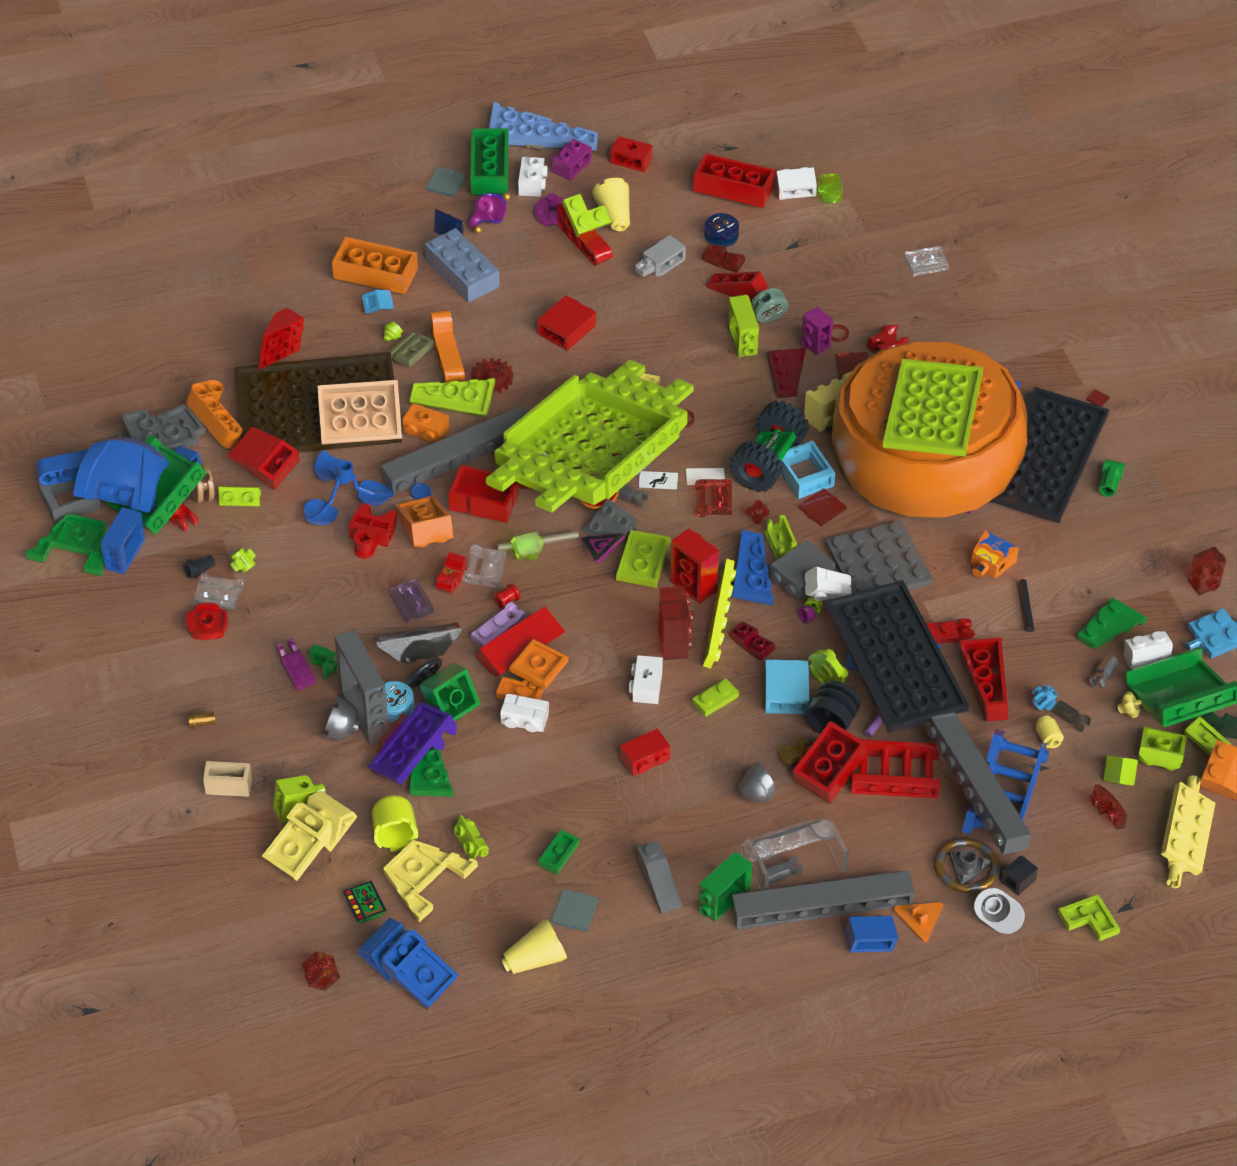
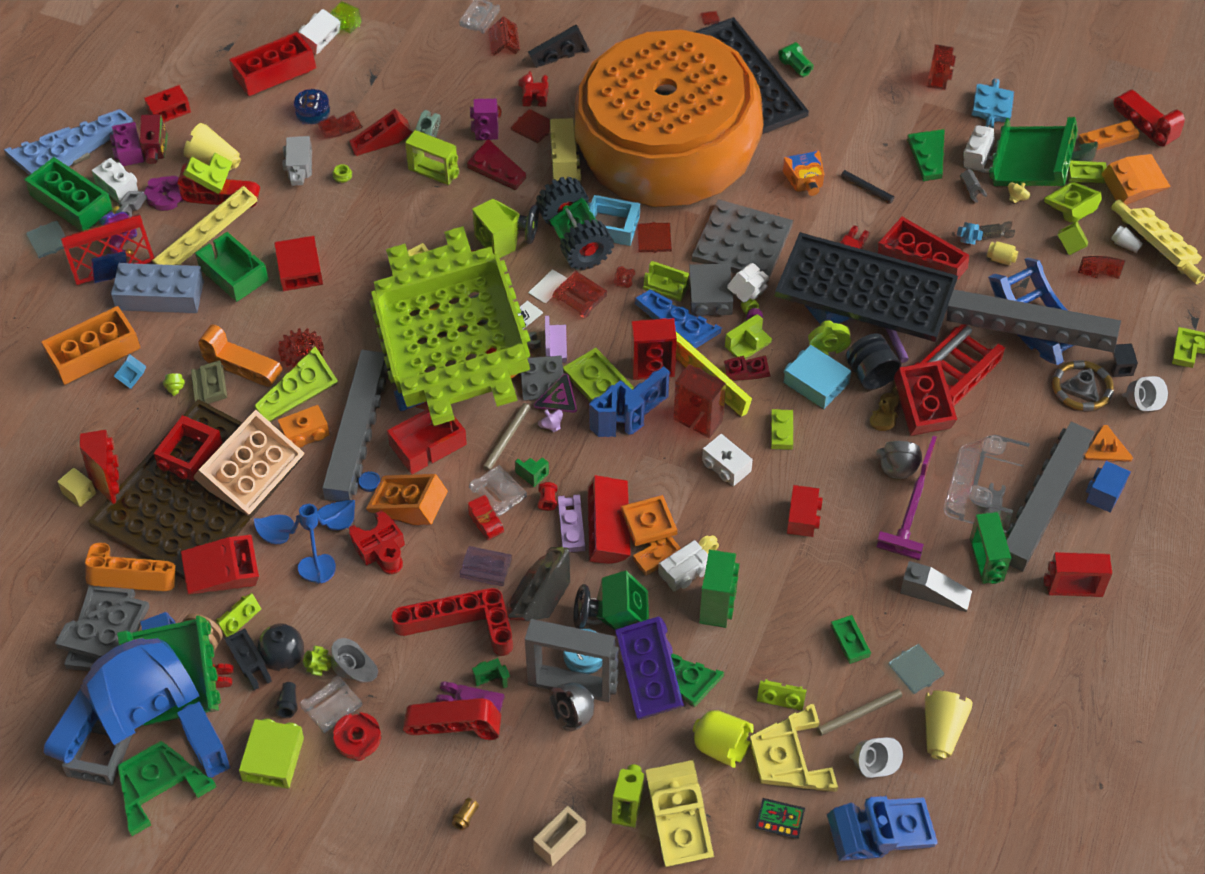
camera: 50 degrees left, 5 degrees up
clear red piece [376,713,407,754] -> none
clear neon green brick [511,531,544,561] -> none
lime plate [883,359,983,457] -> none
none -> light yellow panel [57,468,96,507]
none -> red fence [60,214,154,285]
none -> flat silver plate [116,191,147,217]
none -> dark red torso [140,115,168,164]
none -> light yellow tile [152,186,258,265]
none -> red window [153,415,222,481]
none -> green piece [195,232,269,302]
none -> black hinge [224,628,272,691]
none -> lime brick [239,719,304,789]
none -> black cylinder [257,623,304,671]
none -> flat silver piece [331,638,378,682]
none -> lime plate [332,164,352,183]
none -> red beam [392,588,513,656]
none -> red beam [403,698,501,740]
none -> lime piece [472,199,539,258]
none -> clear red panel [489,16,520,55]
none -> green panel [515,457,549,487]
none -> black wing [528,24,590,68]
none -> lavender piece [538,409,563,433]
none -> lavender panel [545,316,567,363]
none -> blue piece [589,366,670,437]
none -> light yellow plate [698,536,719,553]
none -> green piece [699,549,740,628]
none -> lime panel [725,314,772,359]
none -> dark tan bar [817,689,903,736]
none -> light grey piece [849,737,903,778]
none -> magenta piece [877,436,937,560]
none -> dark grey bar [927,326,972,363]
none -> red window [1044,552,1112,597]
none -> white cone [1111,226,1143,253]

